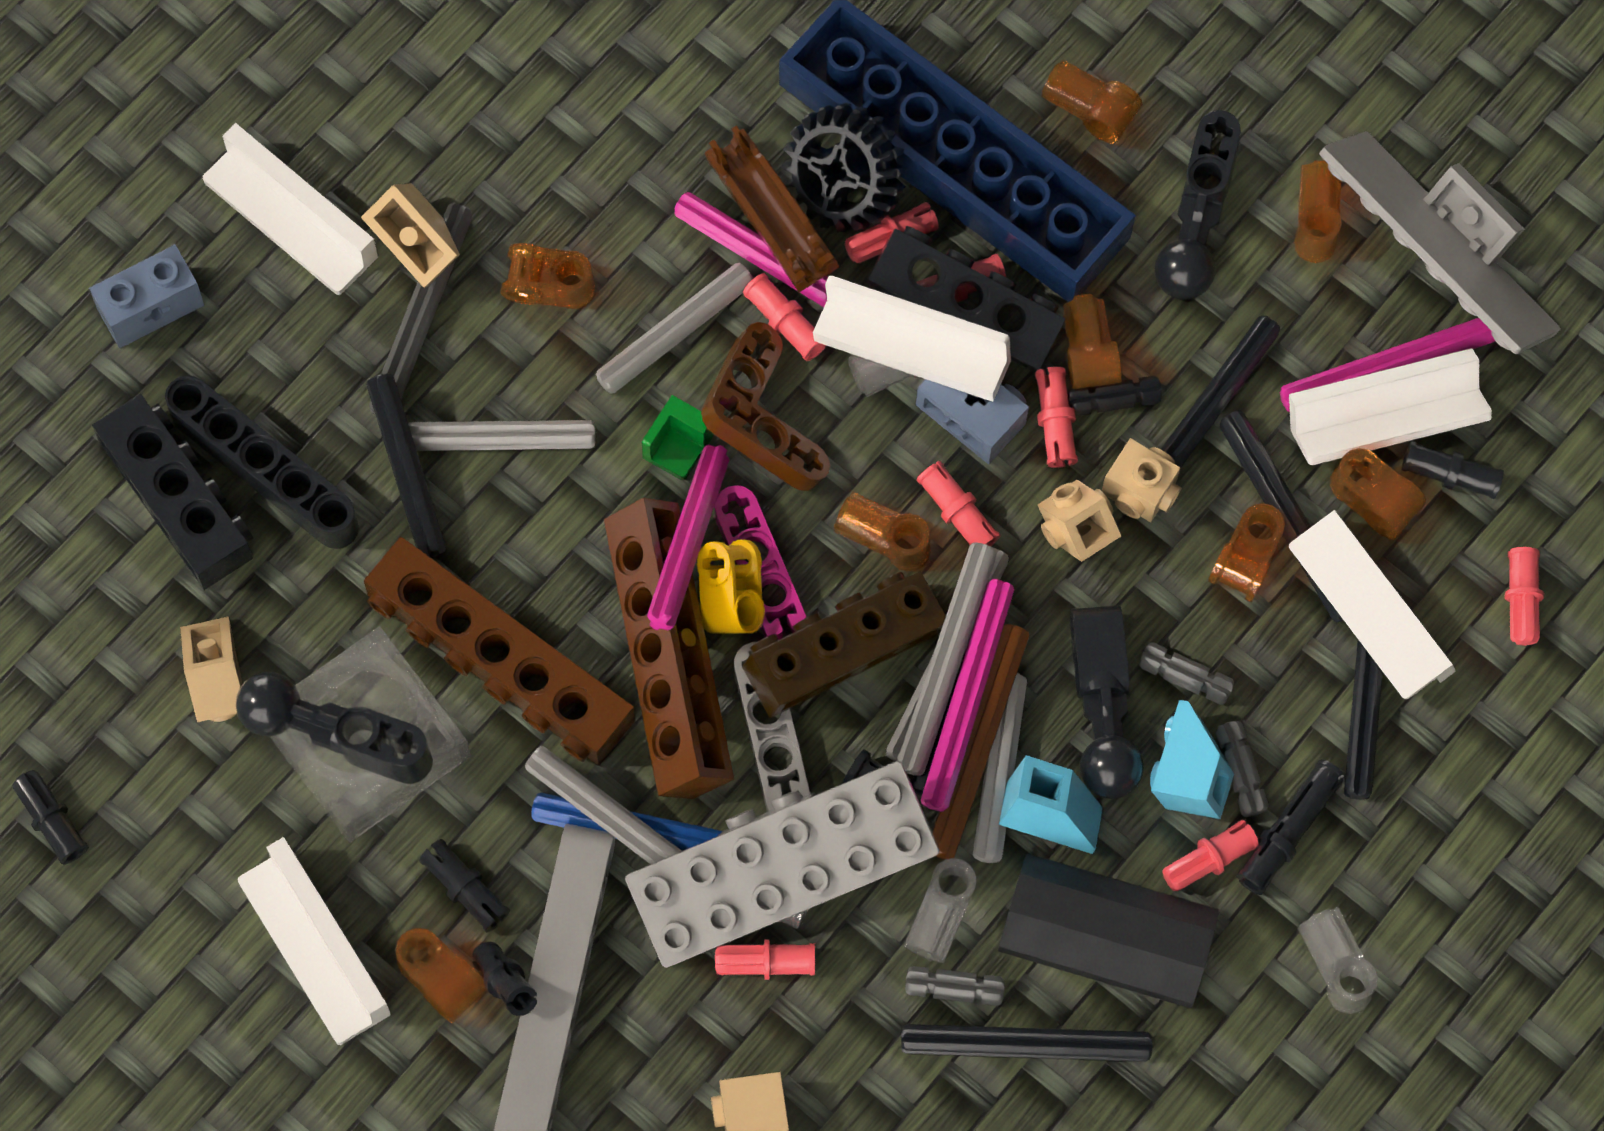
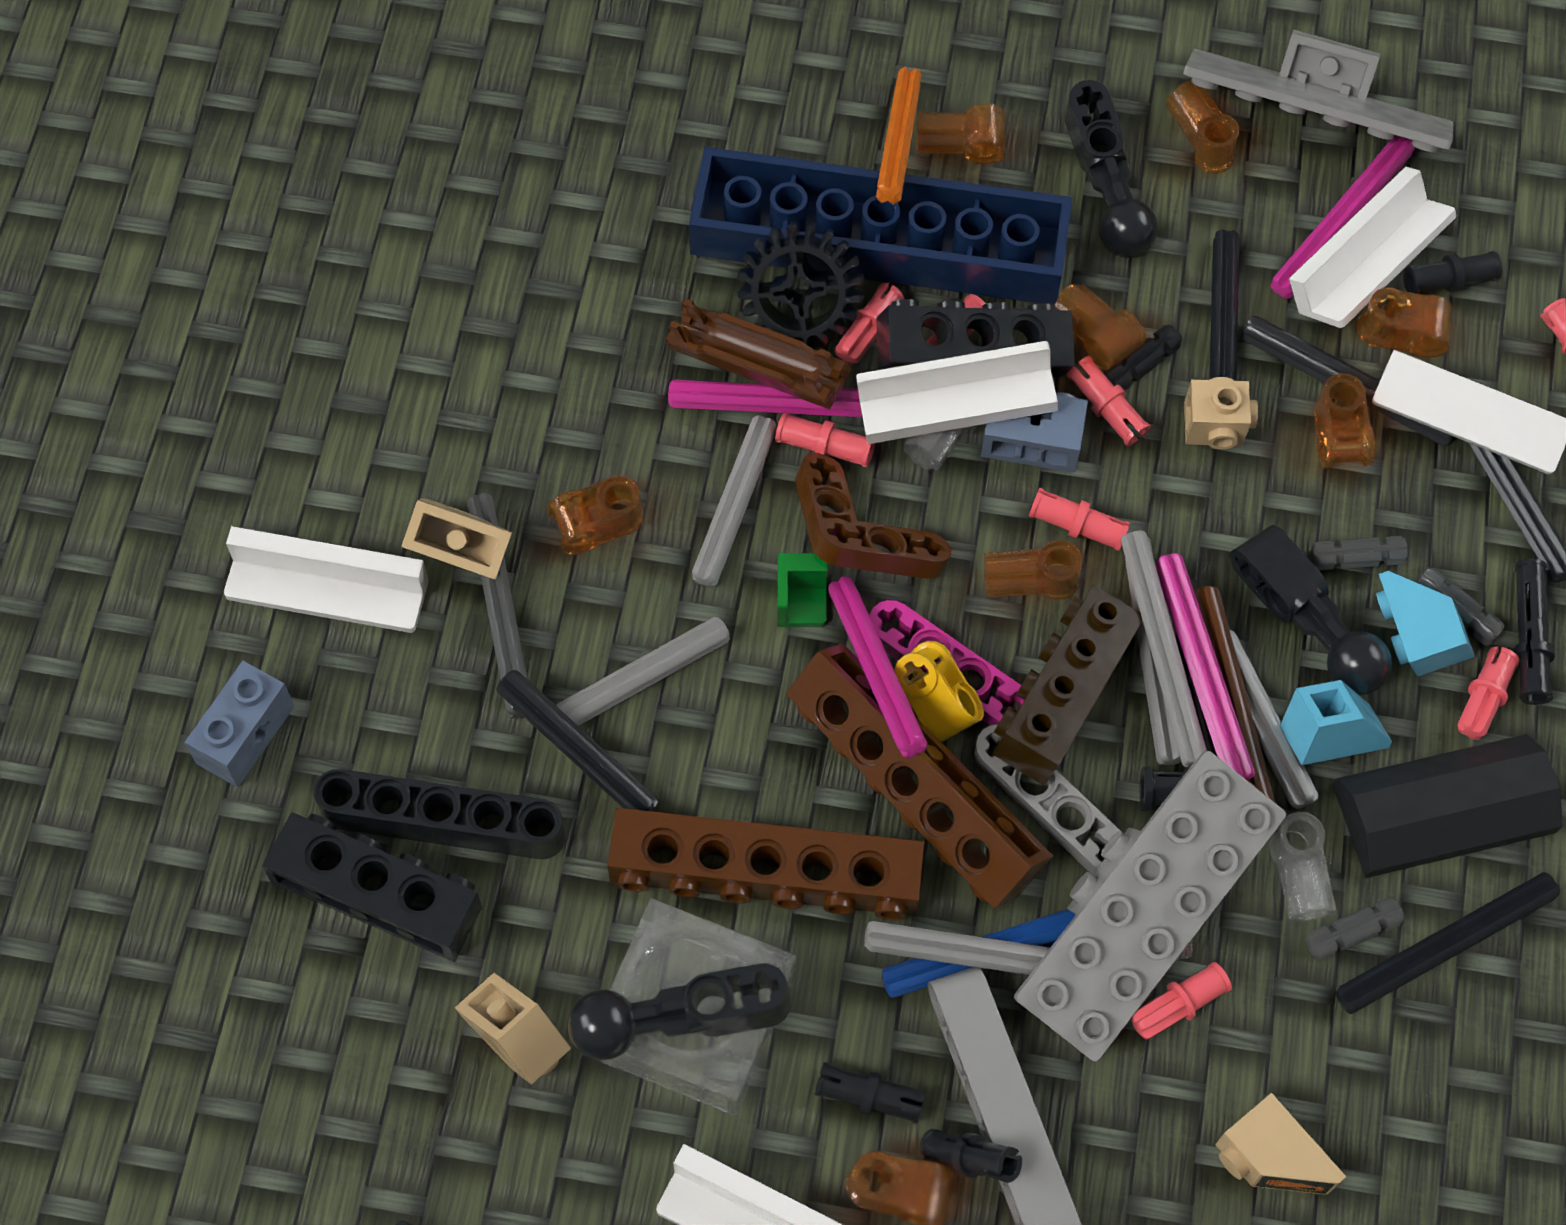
camera: 30 degrees left, 5 degrees down
tan brick [1038,480,1121,562] -> none
none -> orange axle [876,67,922,205]

